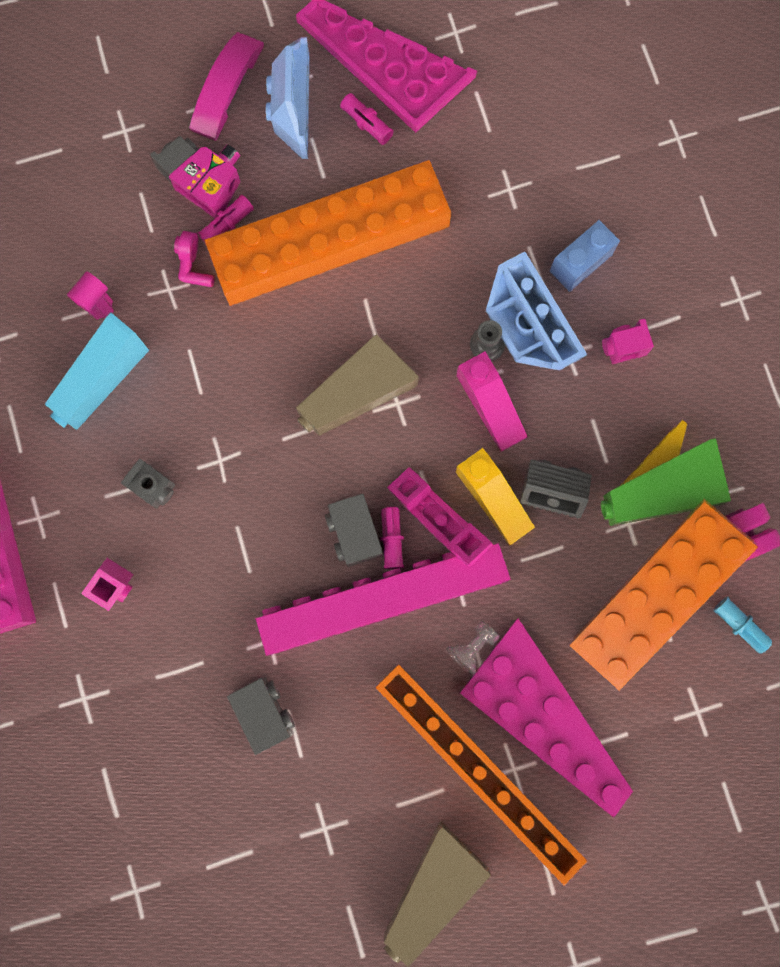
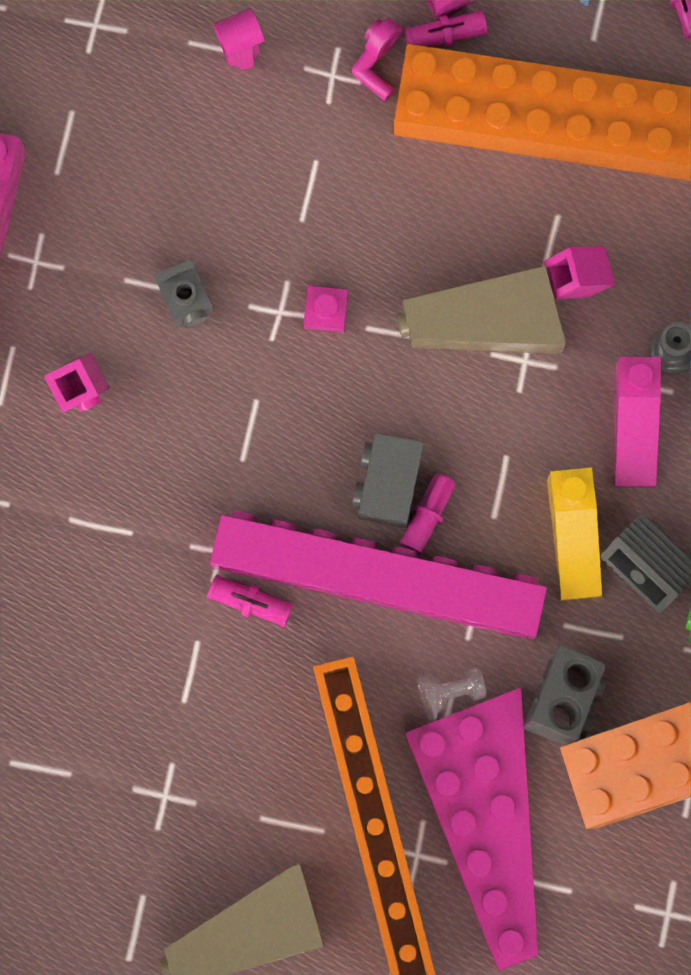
camera: 30 degrees right, 0 degrees up
medium azure slope [45,313,149,430] -> none
dark grey brick [227,677,295,755] -> none
dark pink slope [387,467,493,567] -> none
none -> dark pink pin [207,574,294,628]
none -> dark pink plate [303,286,348,333]
none -> dark grey brick [523,644,607,746]
none -> dark pink brick [543,246,615,300]

